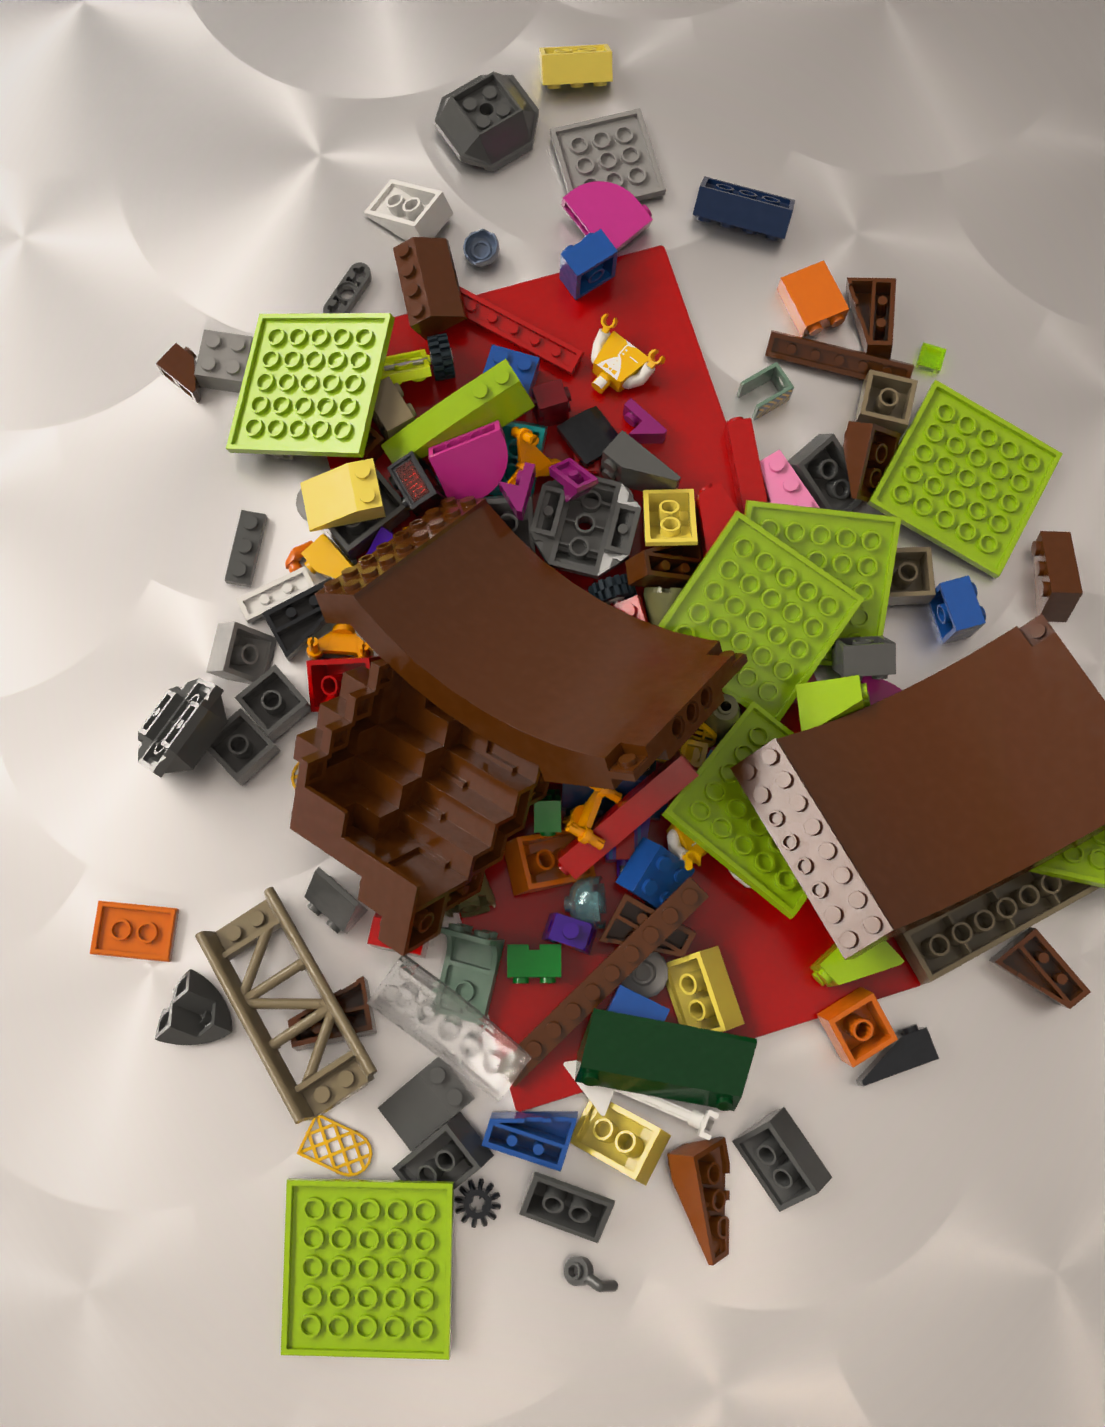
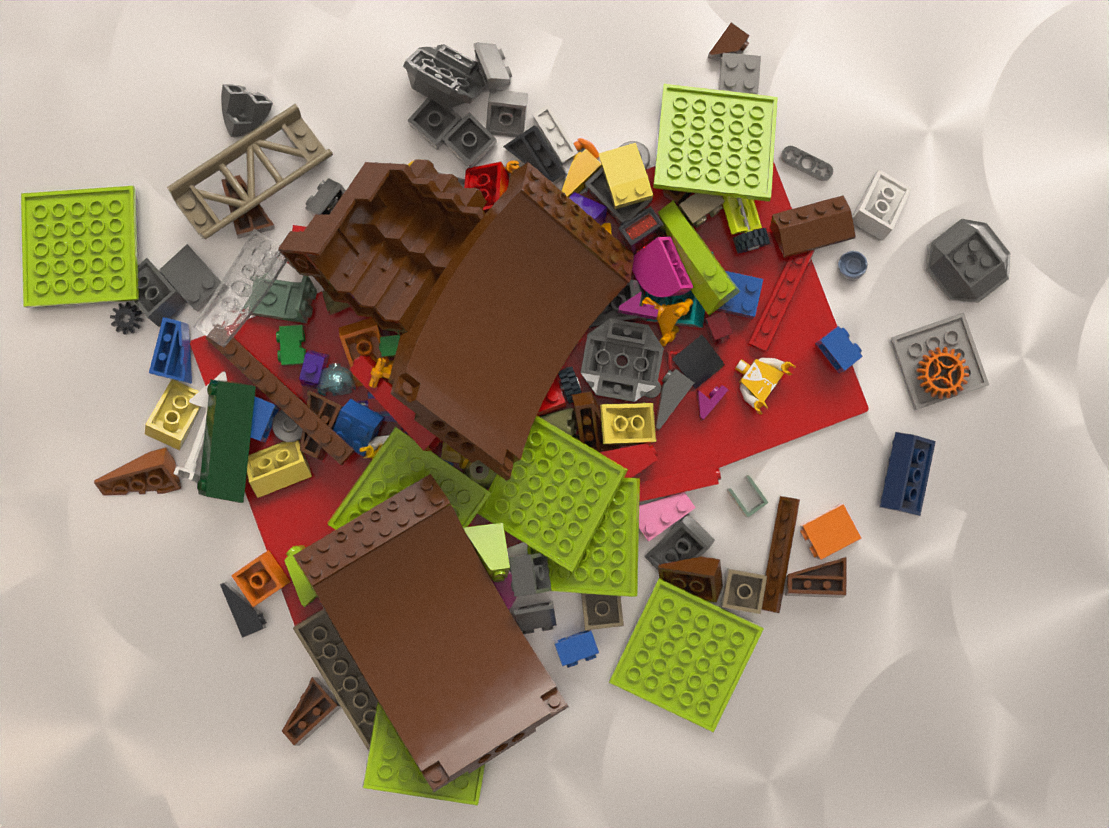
camera: 85 degrees right, 10 degrees up
orange tile [90,901,179,962] -> none
dark grey plate [225,510,268,588] -> none
yellow window [297,1115,373,1177] -> none
dark grey slope [519,1171,615,1243] -> none
light yellow slope [539,44,613,89] -> none
magenta slope [549,458,599,503] -> none
dark pink brick [561,181,653,251] -> none
dark grey plate [564,1256,618,1292] -> none
dark grey slope [732,1107,832,1212] -> none
clear neon green tile [915,342,946,374] -> none
reddish brown wedge [1031,531,1083,622] -> none
none -> light grey slope [473,42,512,92]
none -> dark grey slope [514,601,557,634]
none -> orange gear [916,347,969,399]

